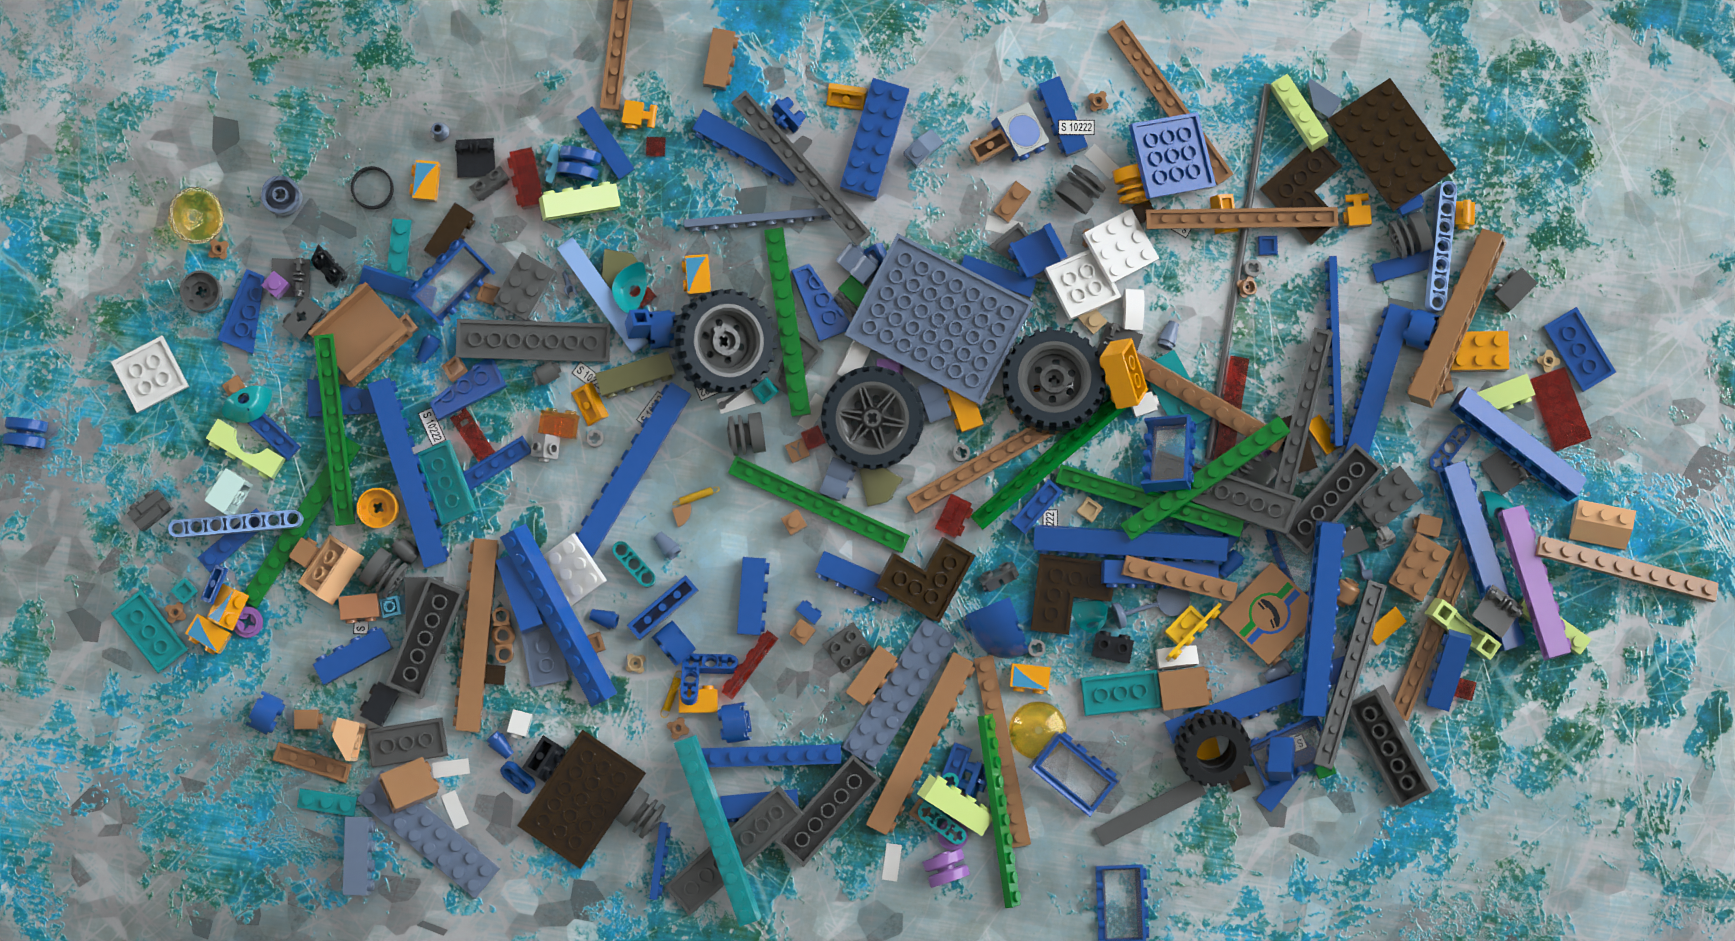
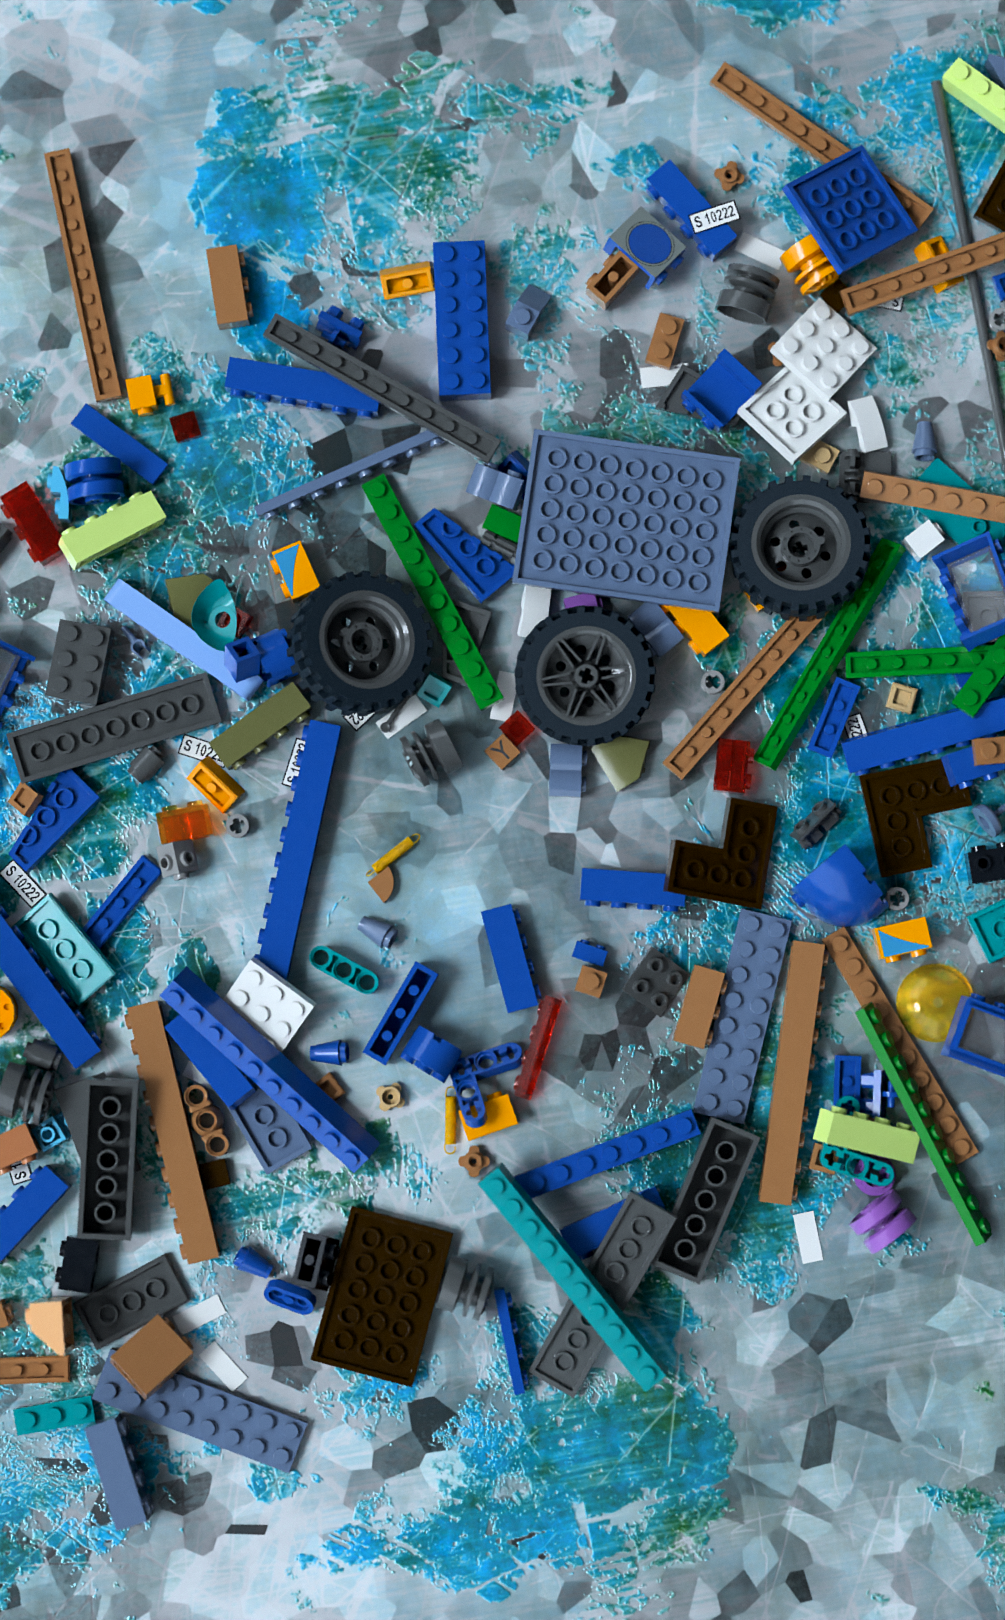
camera: 20 degrees left, 0 degrees up
clear red plate [450,407,495,462] -> none
medium nougat tile [476,282,500,306] -> none
white brick [507,709,533,740] -> none
blue brick [717,702,752,743] -> none
green plate [728,456,910,553] -> none
medium nougat brick [781,509,808,536] -> none
blue tile [961,255,1037,298] -> none
teal piece [1072,600,1107,634] -> none
light orange brick [1100,338,1148,409] -> none

